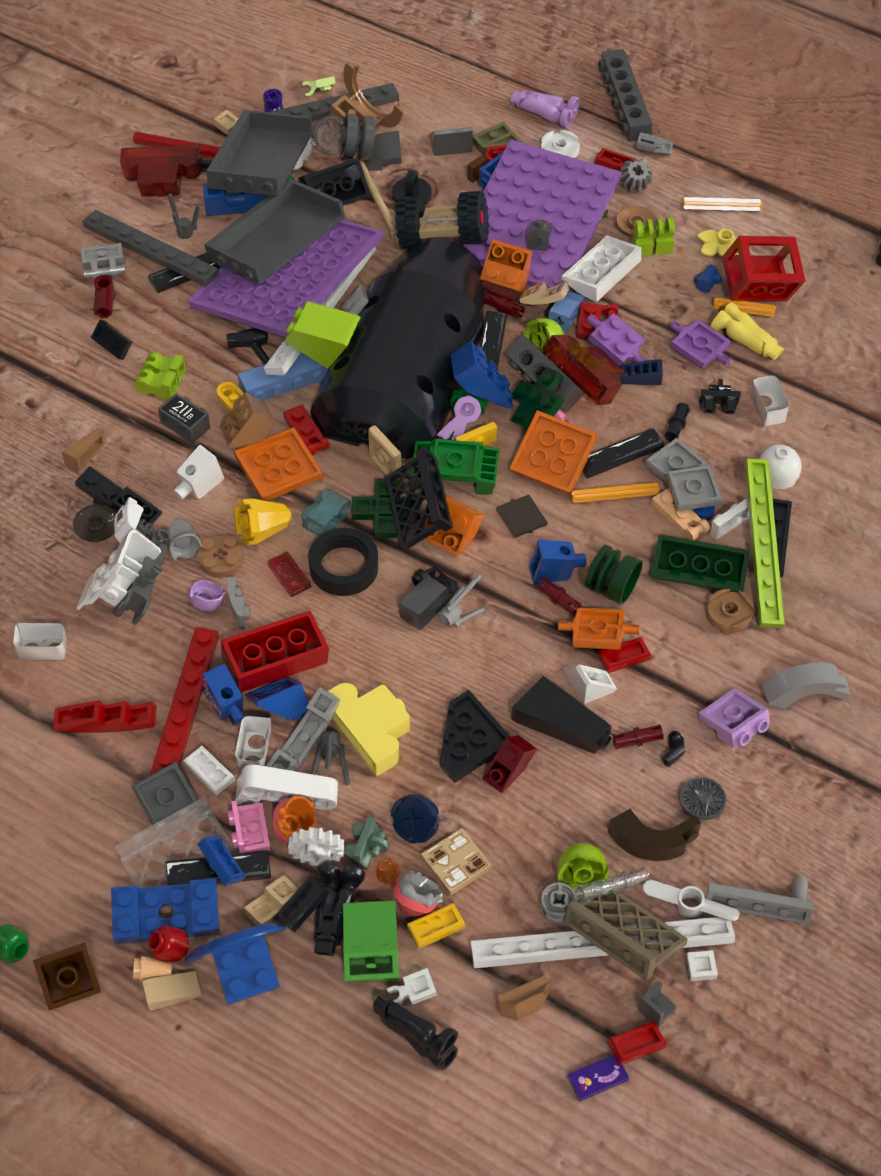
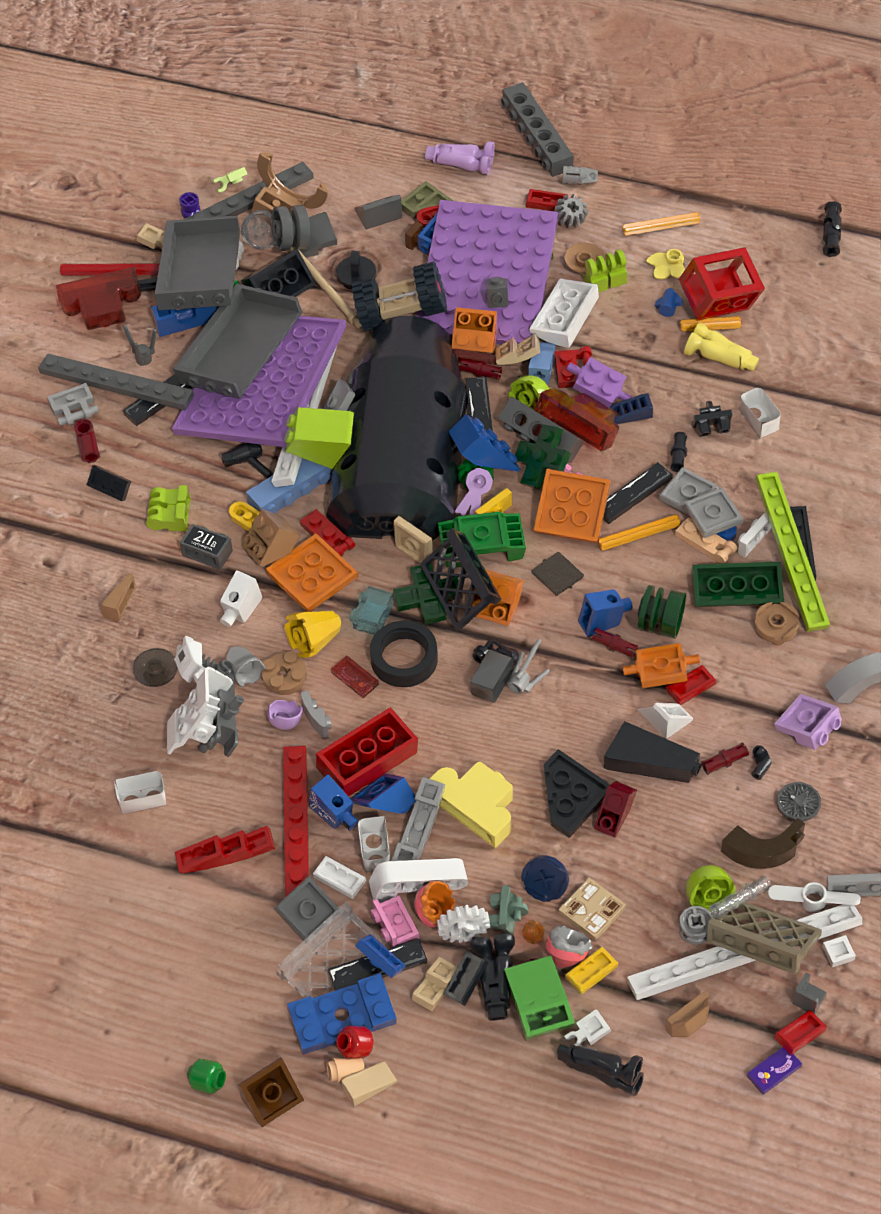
camera: 10 degrees left, 0 degrees up
black slope [75,466,162,529] -> none
blue piece [184,922,286,1006] -> none
dark grey plant [311,731,350,785] -> none
white plate [541,130,580,158] -> none
medium lavender plate [670,319,732,369] -> none
white cylinder [759,445,802,489] -> none

